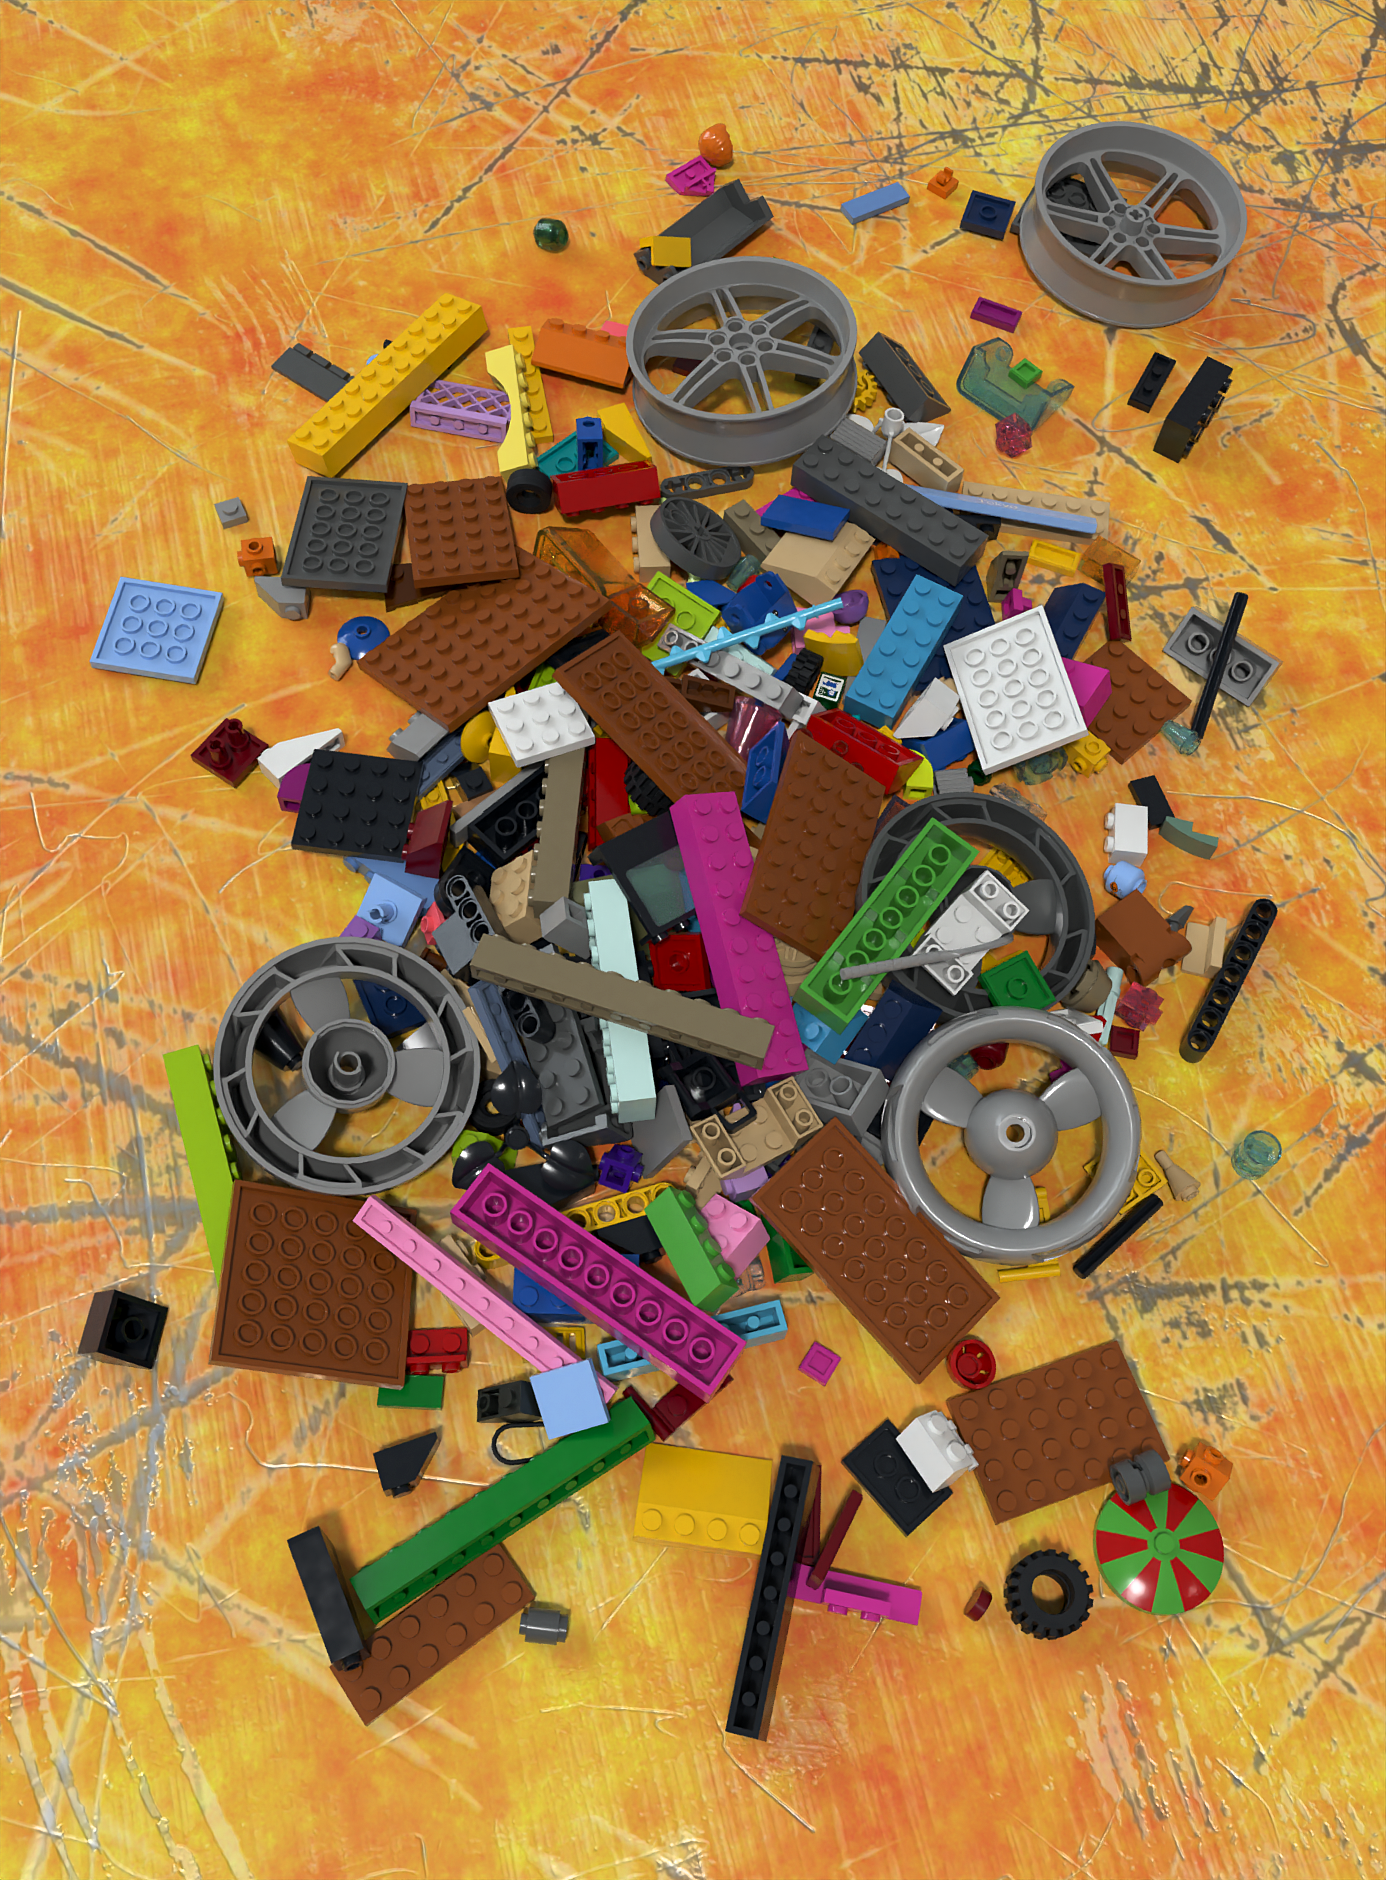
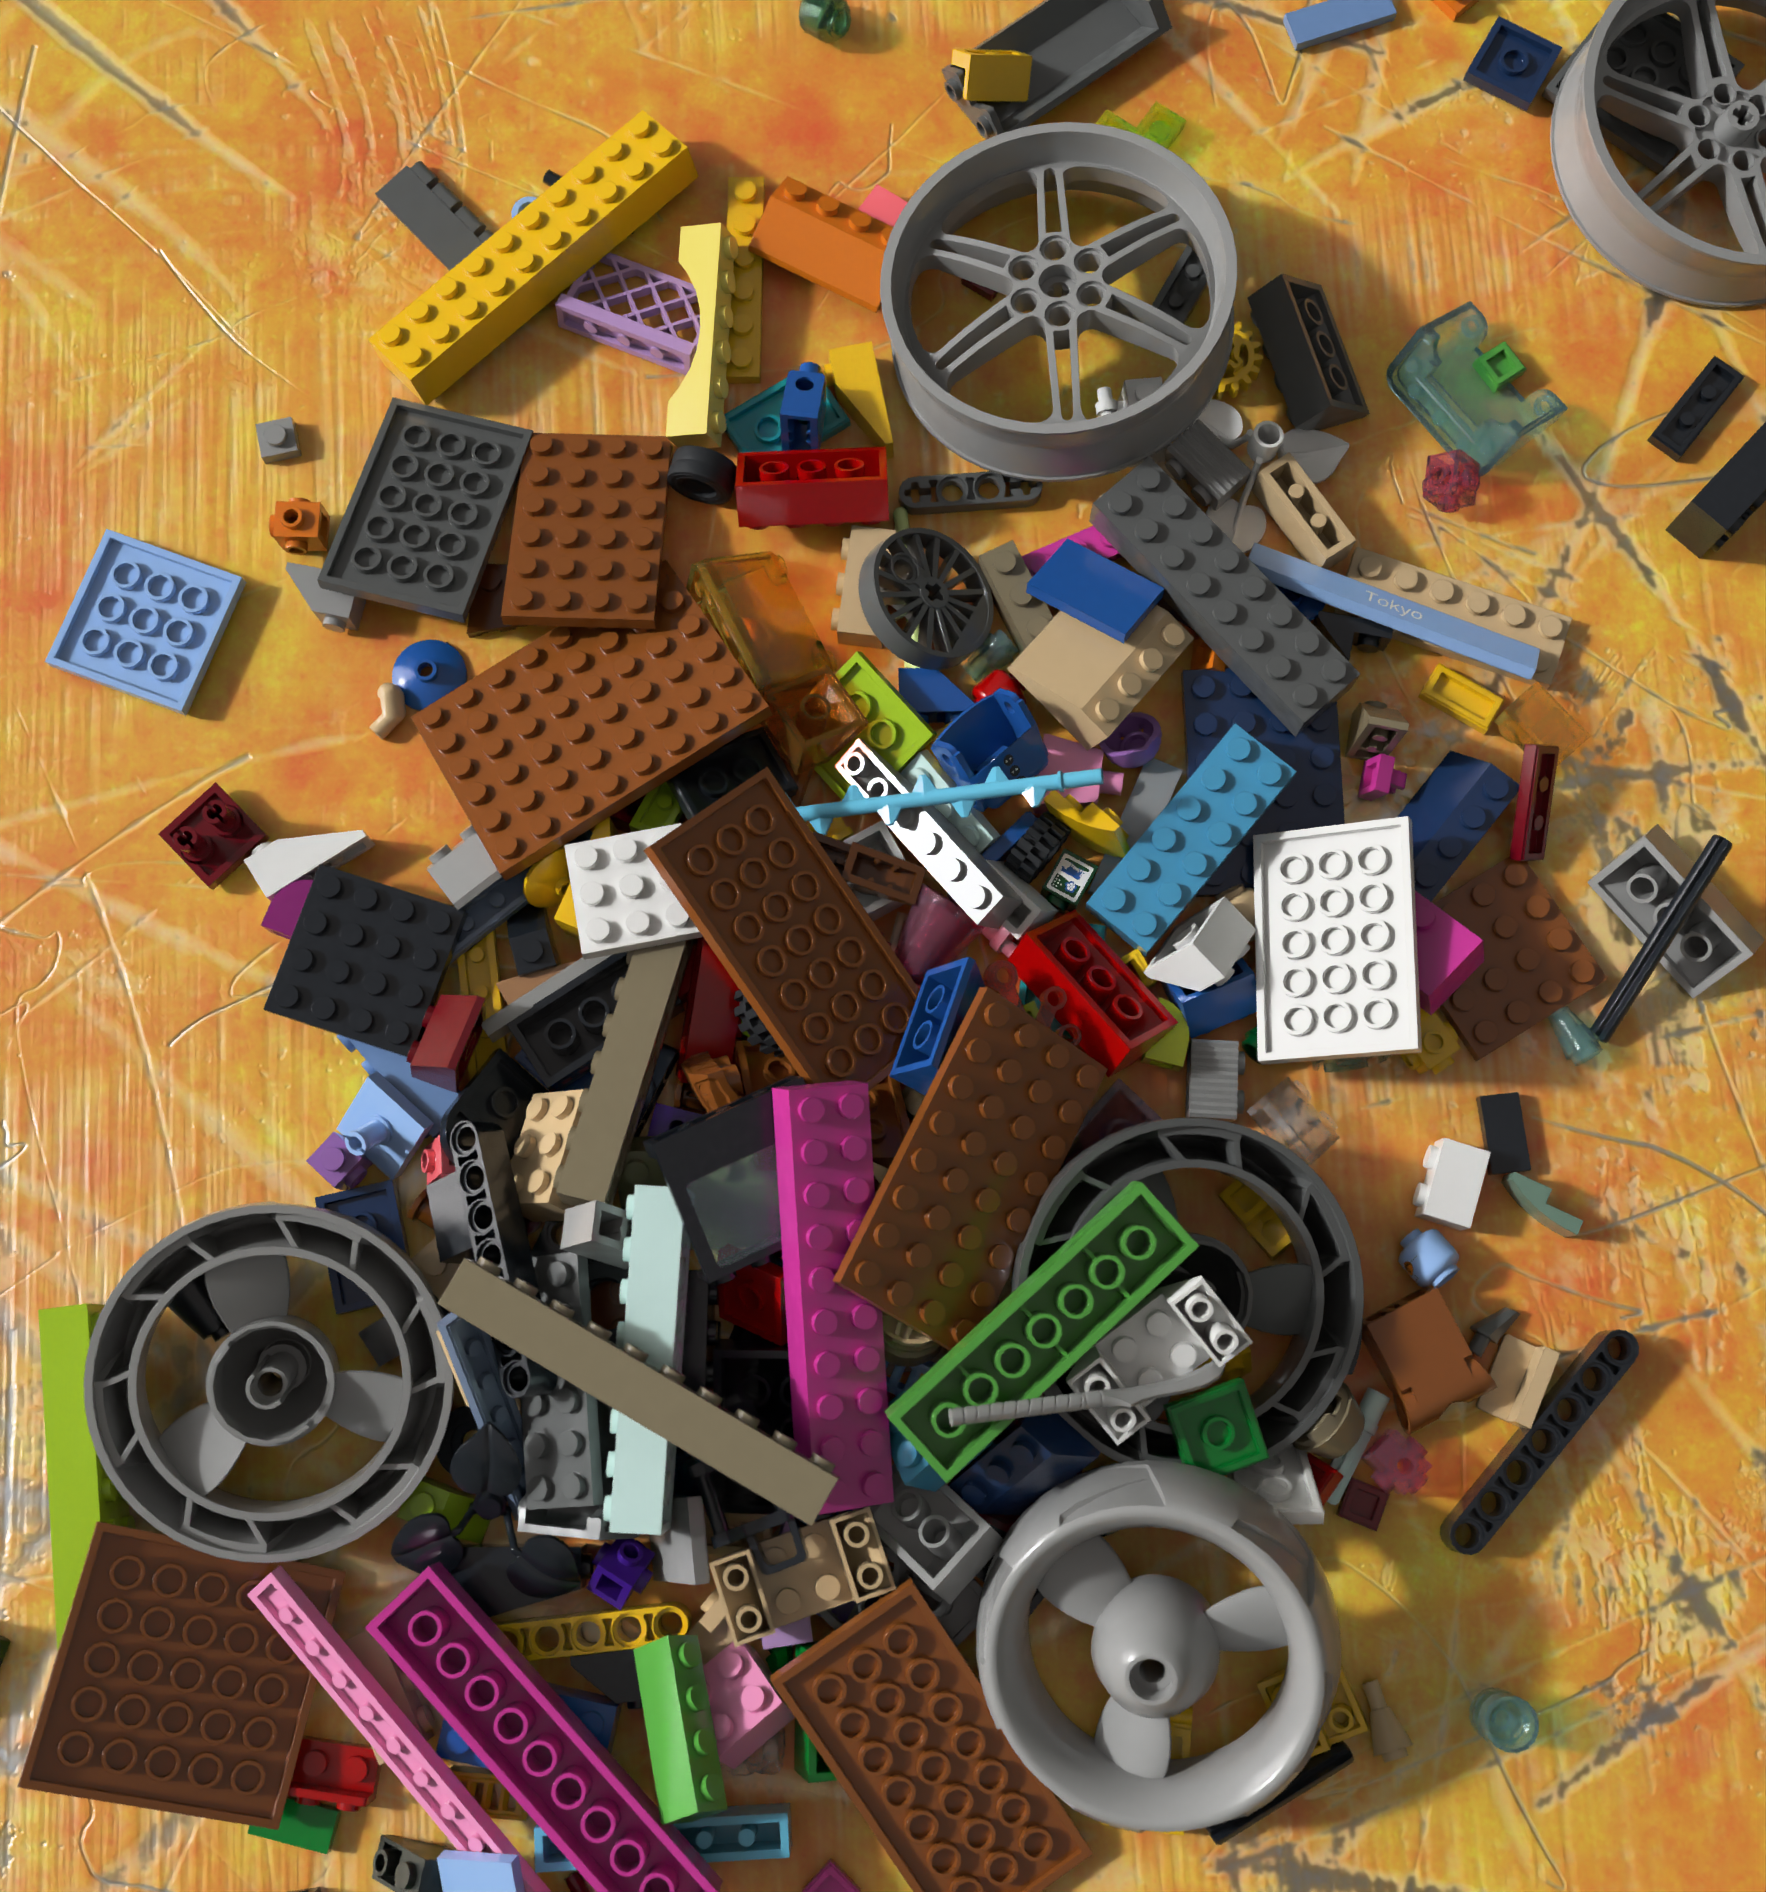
camera: 20 degrees right, 15 degrees up
magenta tile [970,297,1023,333] -> none

